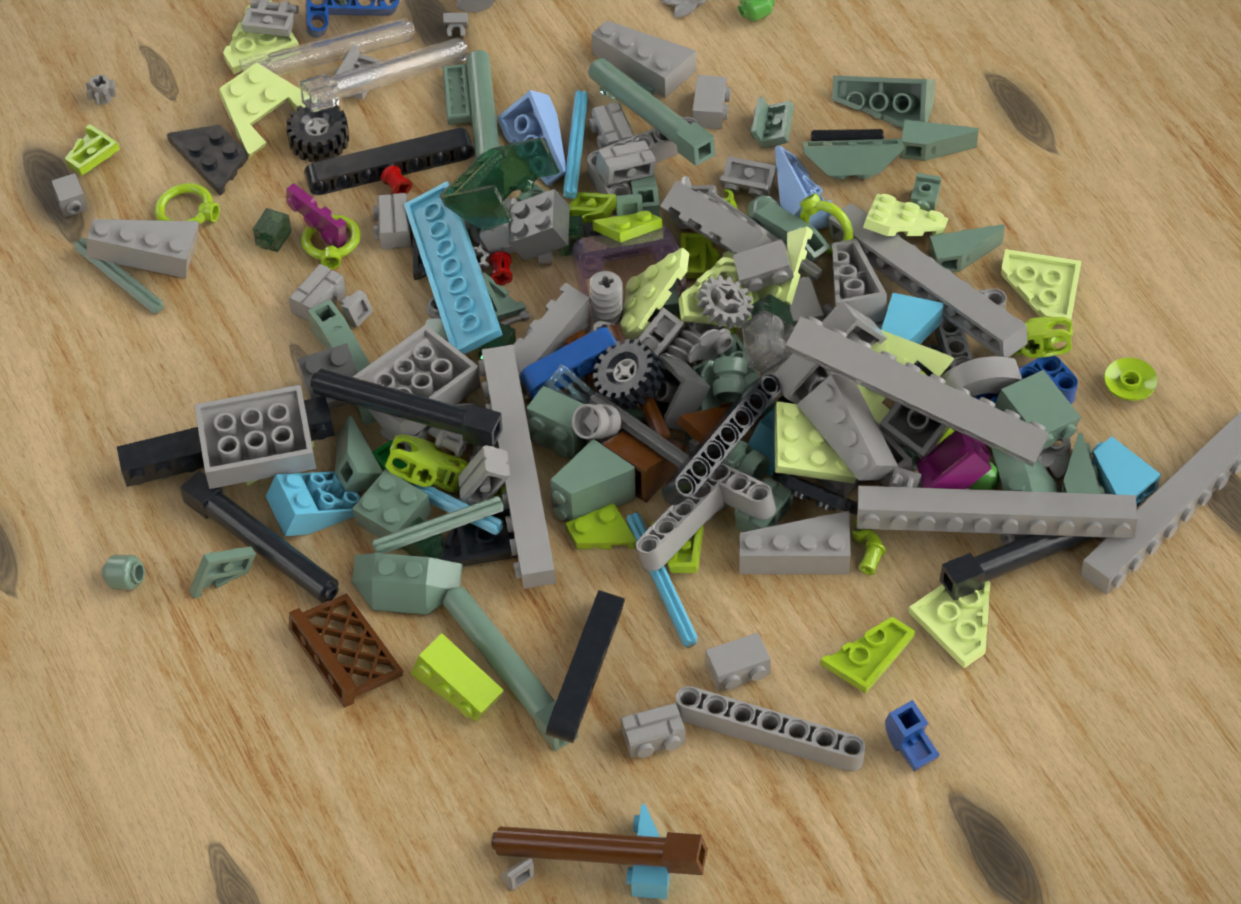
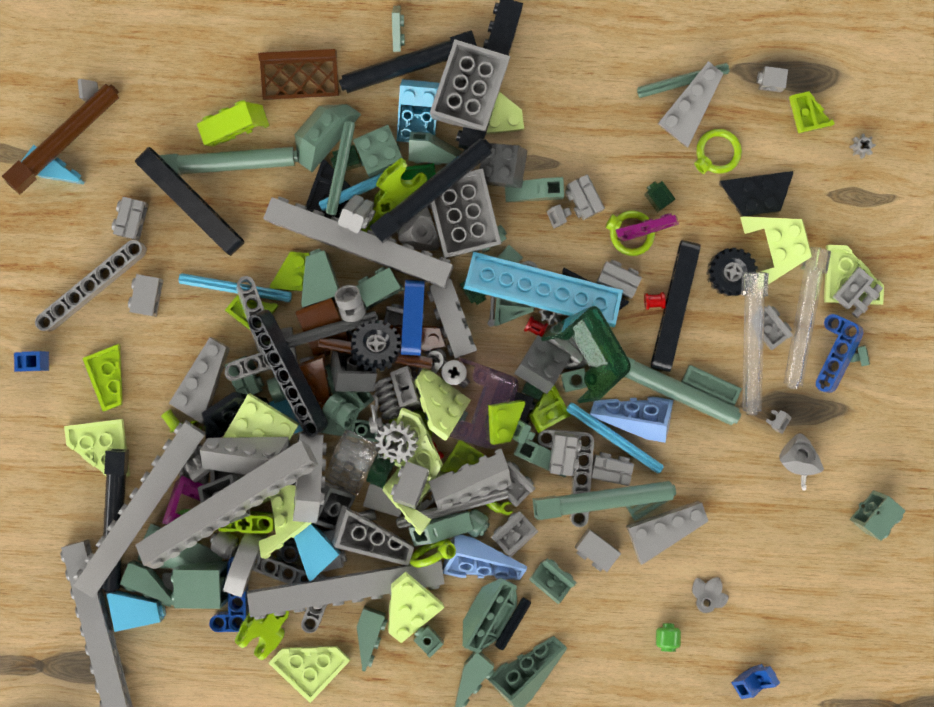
camera: 115 degrees right, 35 degrees up
clear light blue tile [545,364,596,404] -> none
lime dish [1104,357,1158,401] -> none

